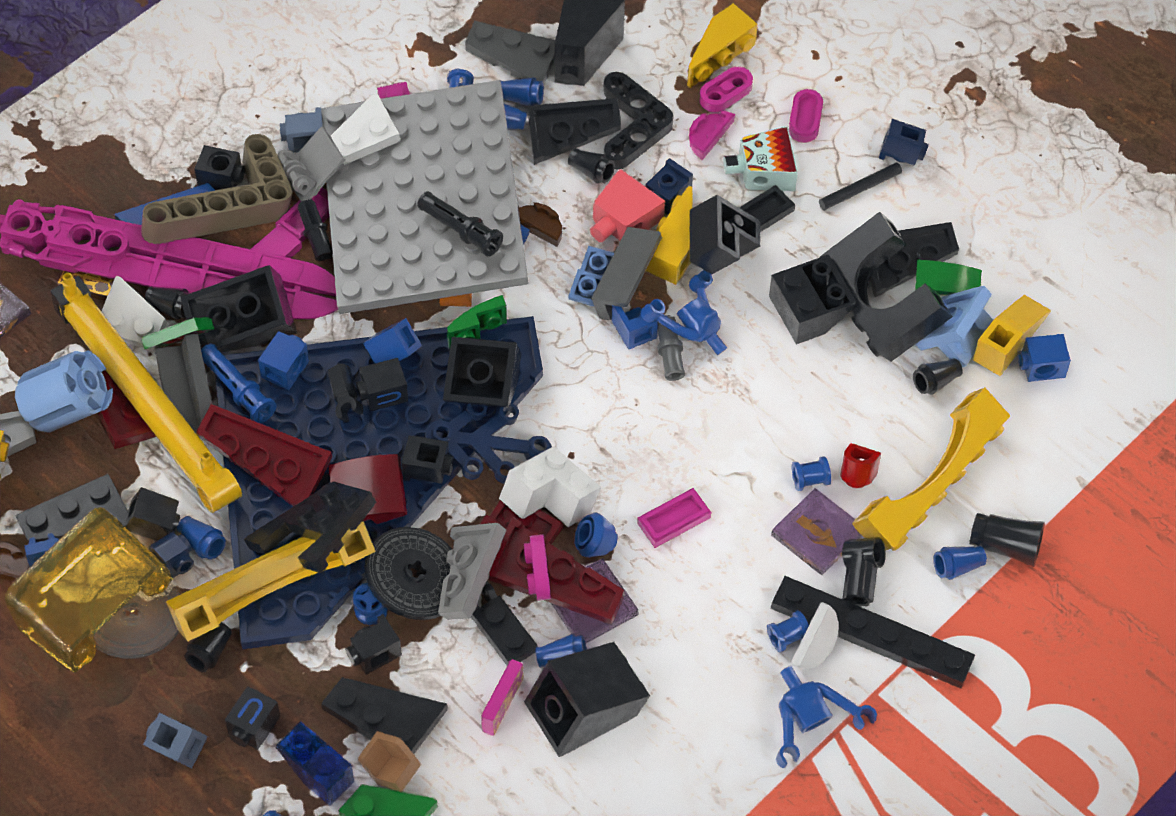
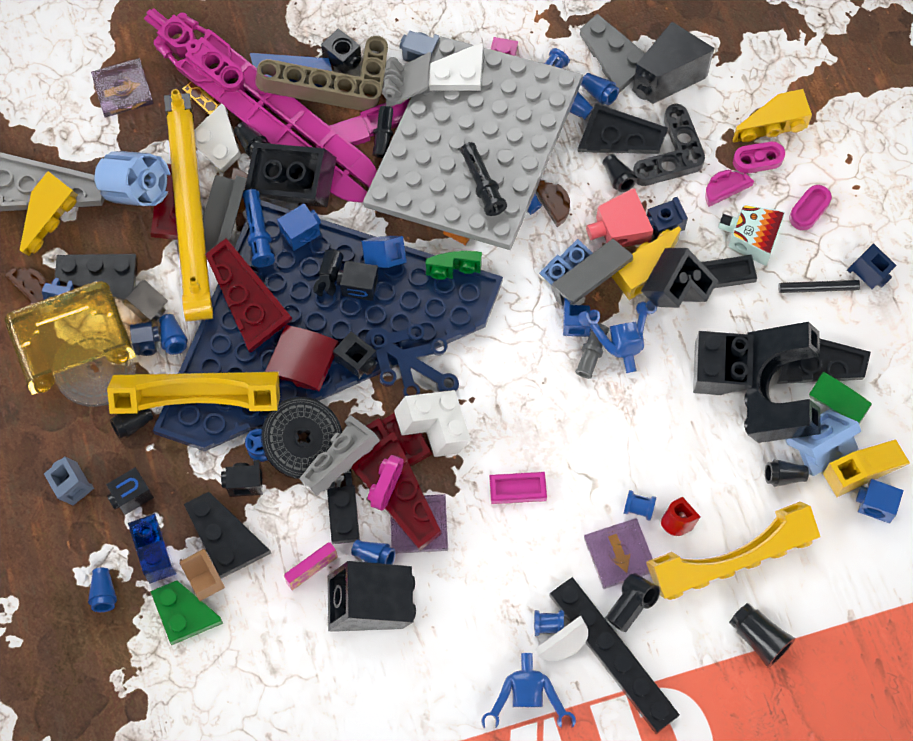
camera: 30 degrees right, 10 degrees up
tile [141,317,214,350] -> none
black wing [243,481,376,573] -> none
black slope [443,337,521,408] -> none
blue cone [575,512,618,557] -> none
blue cone [933,546,987,580] -> none

